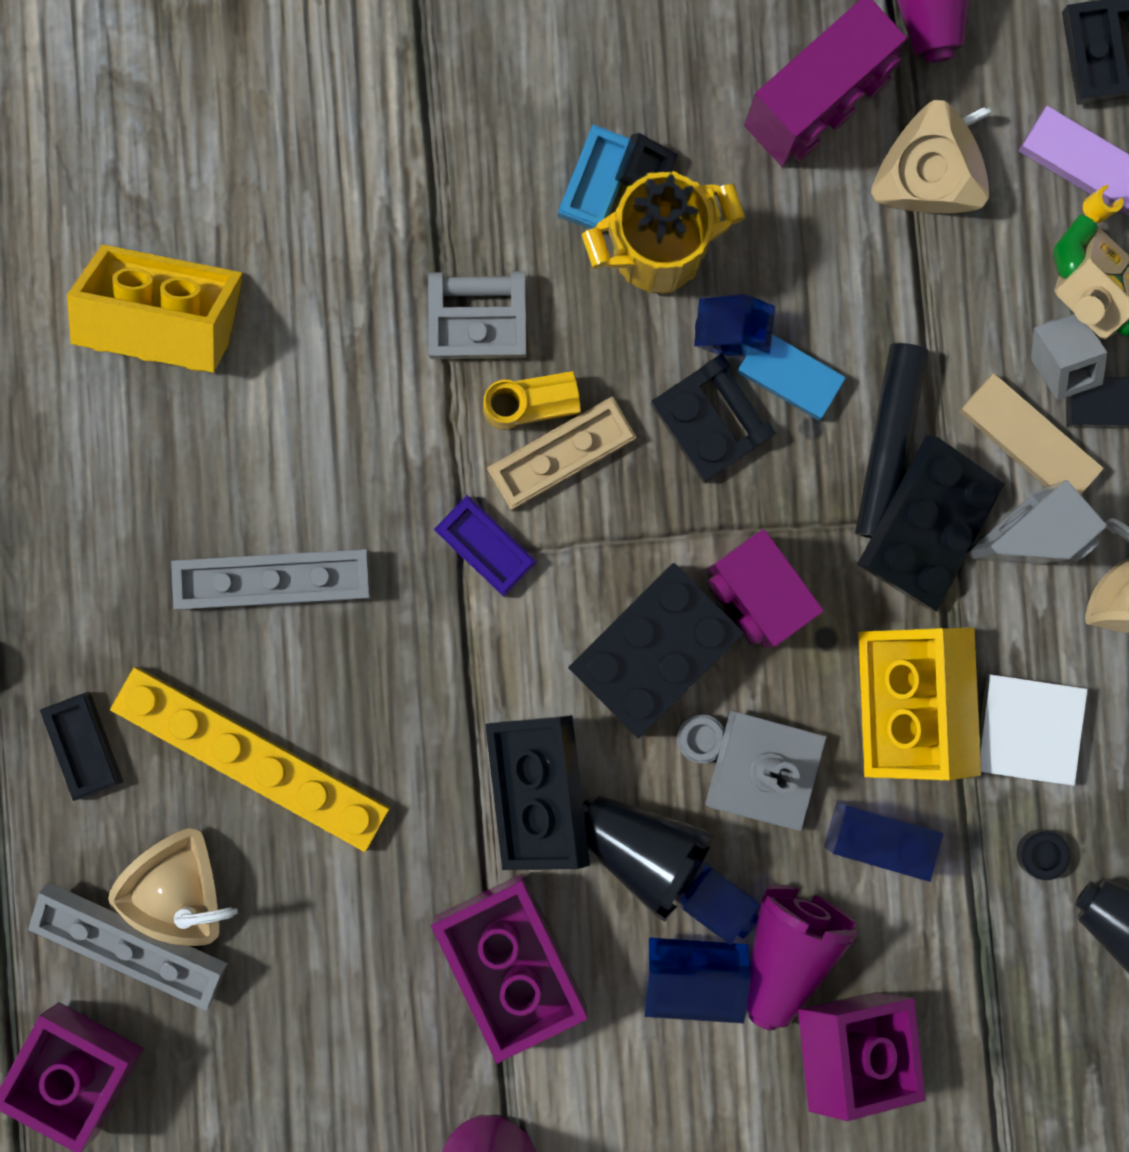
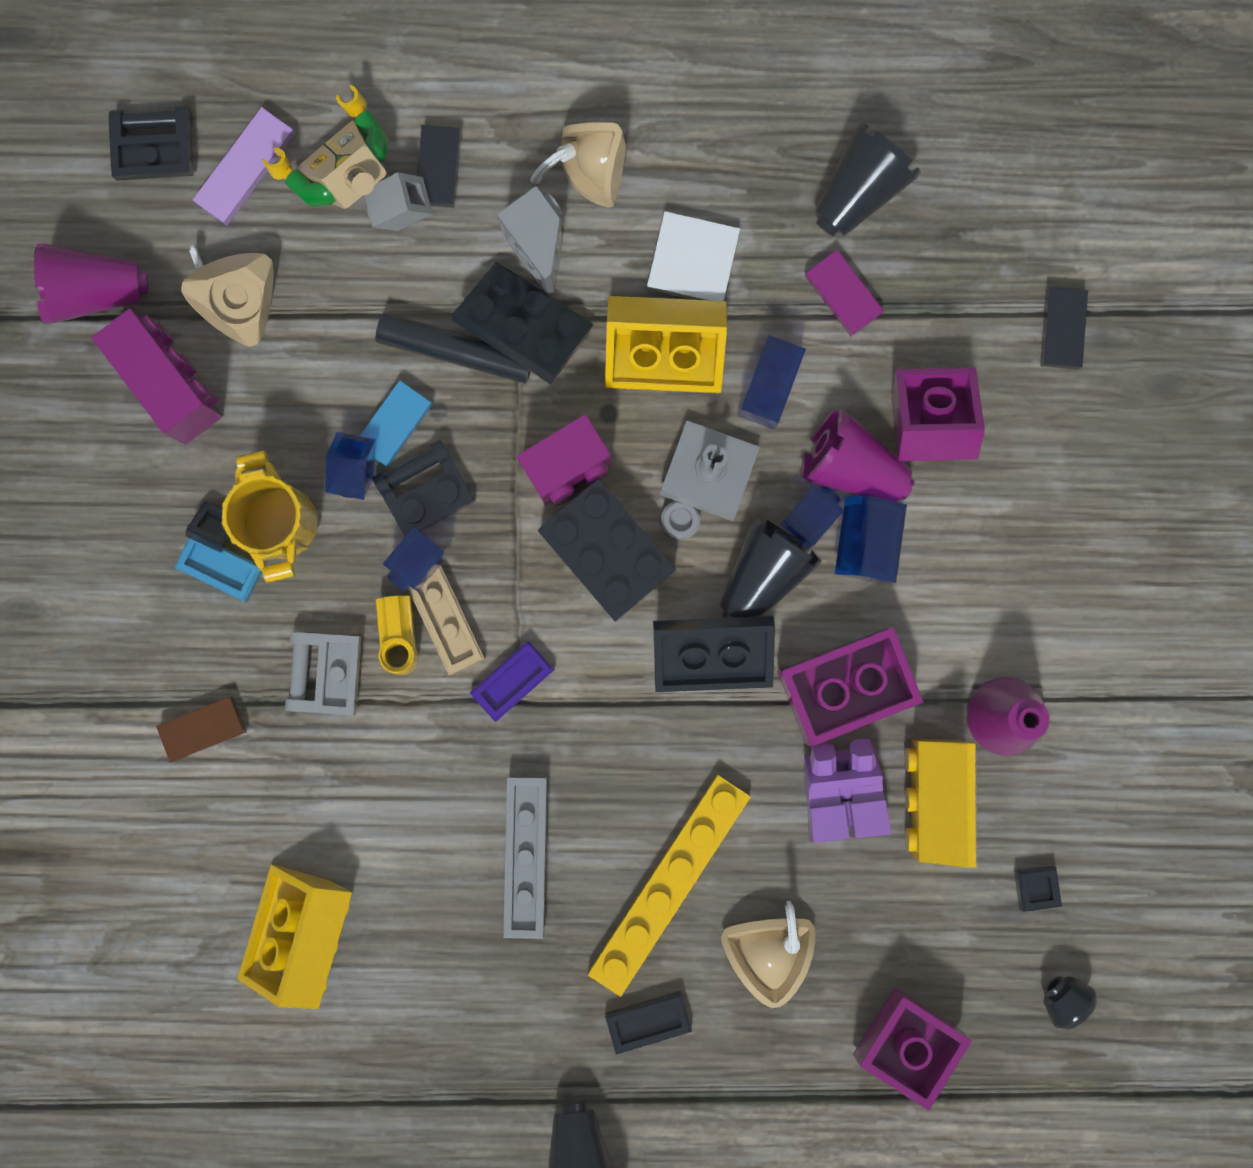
camera: 90 degrees left, 0 degrees up
light grey plate [28,882,228,1011] -> none
black gear [633,174,699,244] -> none
tan tile [958,373,1104,495] -> none
black tile [1016,829,1070,880] -> none
none -> reddish brown tile [156,696,247,763]
none -> clear blue brick [383,527,449,592]
none -> medium lavender hips [804,738,891,843]
none -> magenta tile [805,250,884,337]
none -> yellow slope [905,739,976,868]

